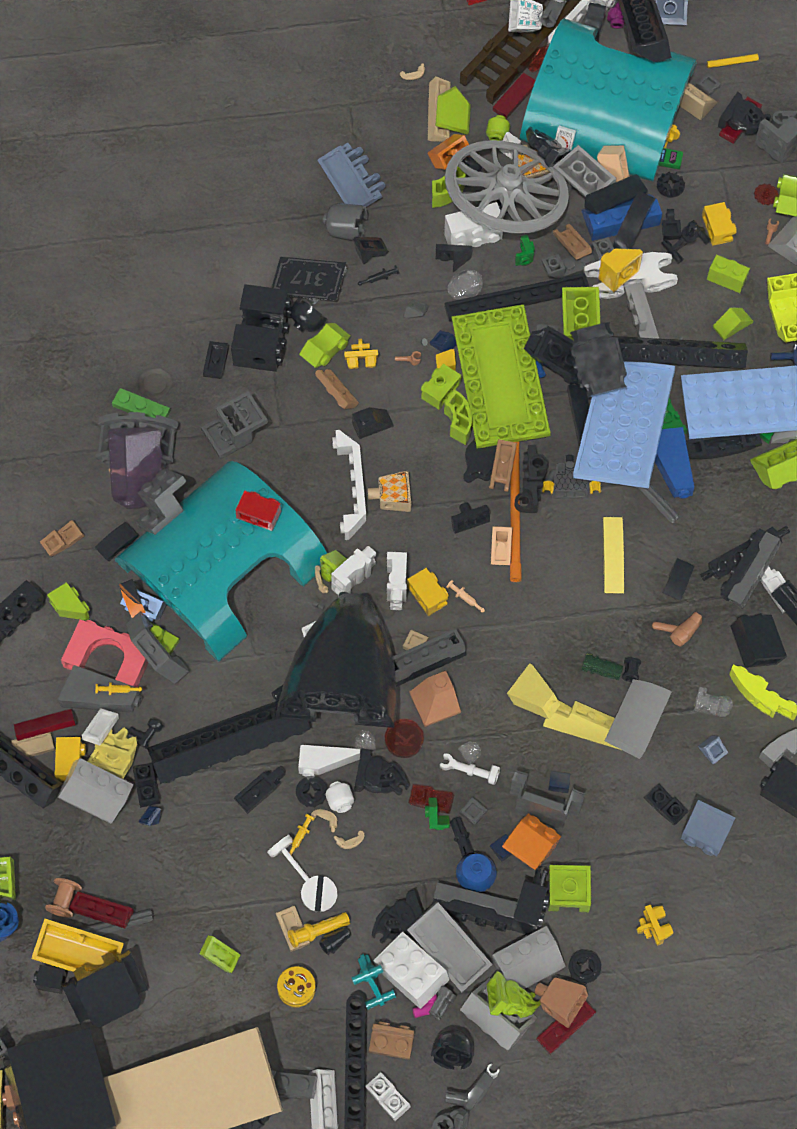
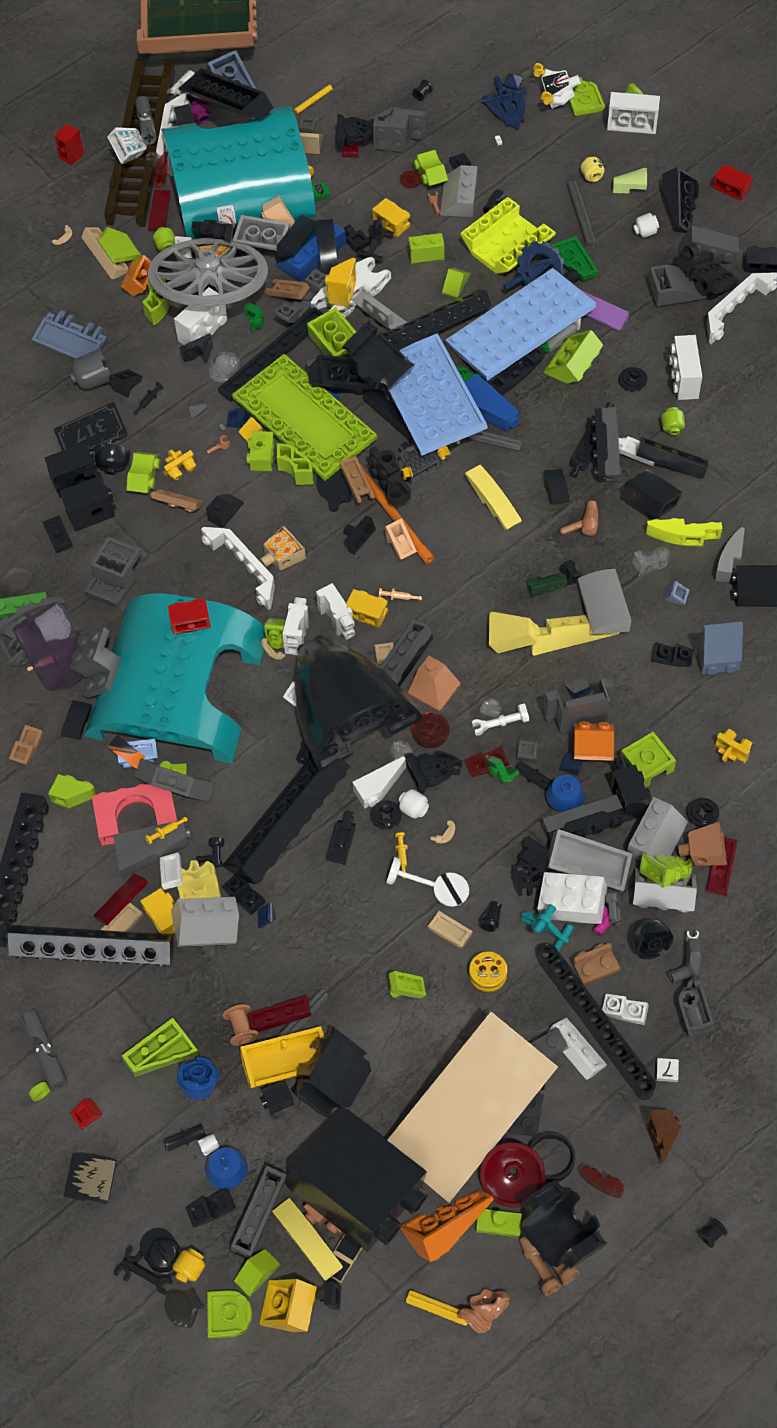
camera: 30 degrees left, 5 degrees down
yellow pin [288,912,350,948] -> none
tan piece [311,809,337,832] -> none
black gear [657,171,685,197] -> none

